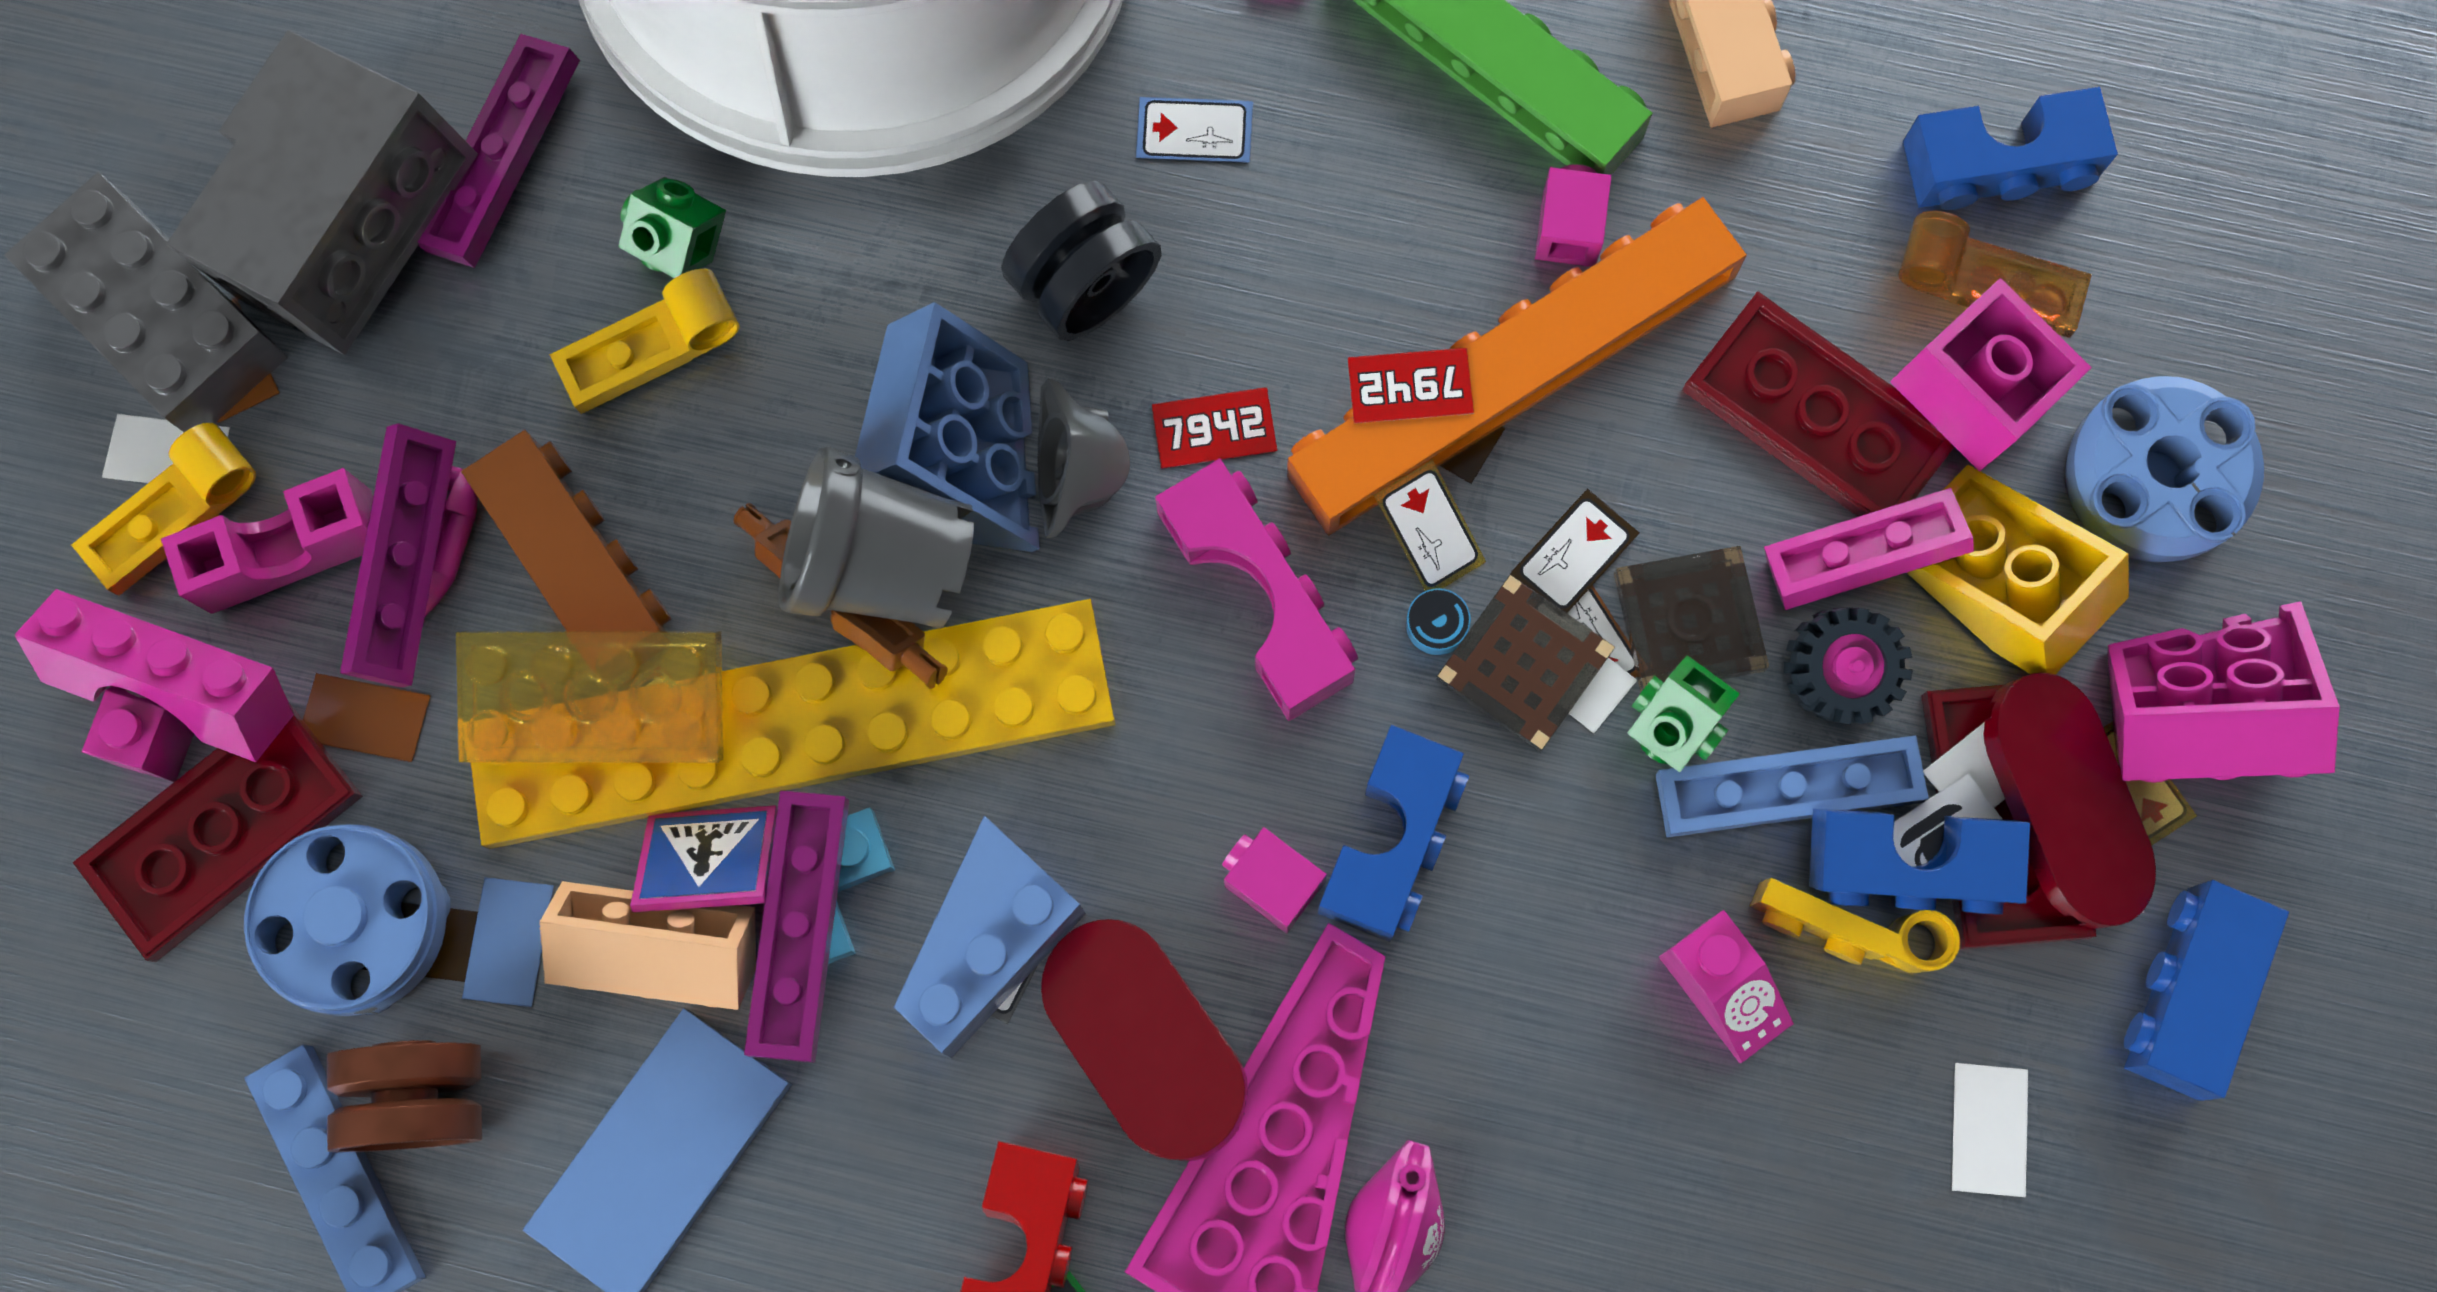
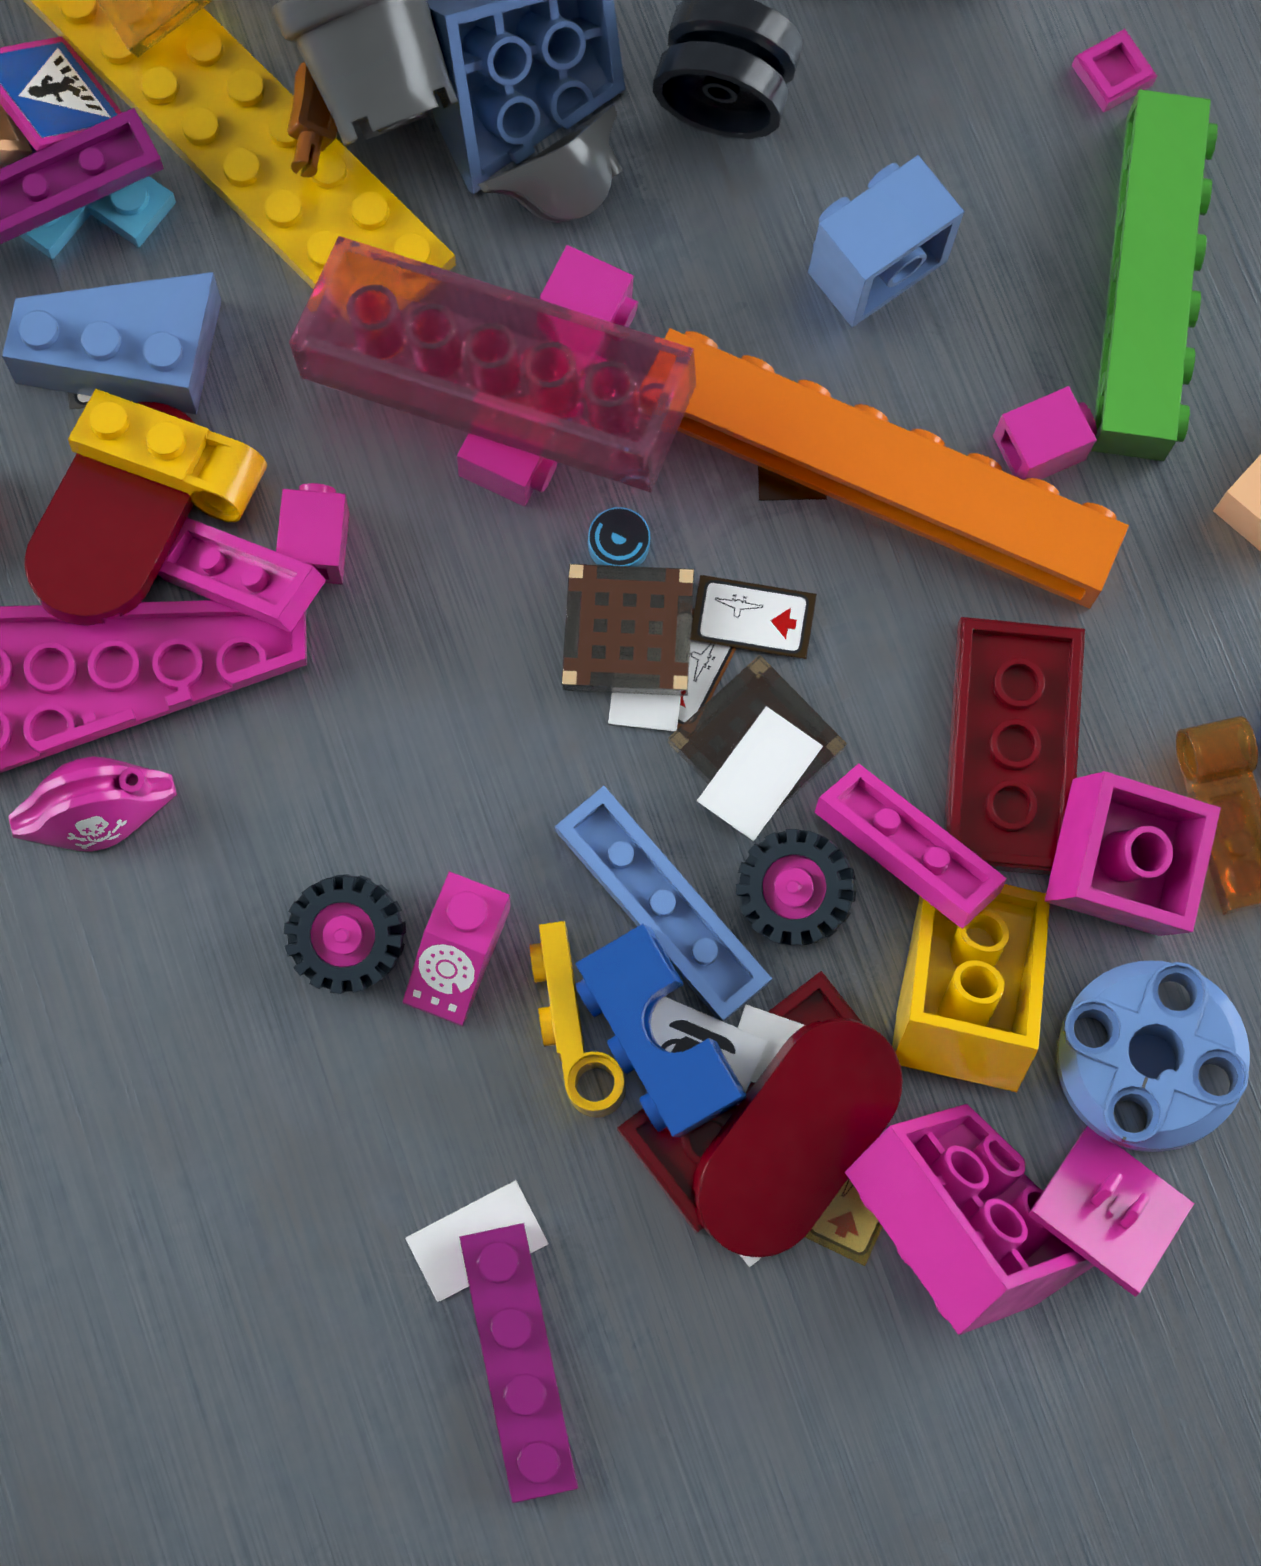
camera: 45 degrees right, 0 degrees up
white sticker [1136,97,1253,163] -> none
red sticker [1152,387,1278,469] -> none
blue arch [1318,725,1469,942] -> none
red sticker [1347,348,1474,424] -> none
white sticker [1374,460,1486,591] -> none
brick [1627,655,1740,772] -> none
blue brick [2124,880,2289,1101] -> none
none -> yellow plate [68,388,267,522]
none -> dark pink plate [158,517,326,632]
none -> black wheel [284,874,406,994]
none -> clear pink brick [289,236,696,492]
none -> magenta plate [459,1223,578,1503]
none -> white sticker [697,706,823,841]
none -> medium blue brick [808,155,964,328]
none -> piece [1028,1126,1194,1297]

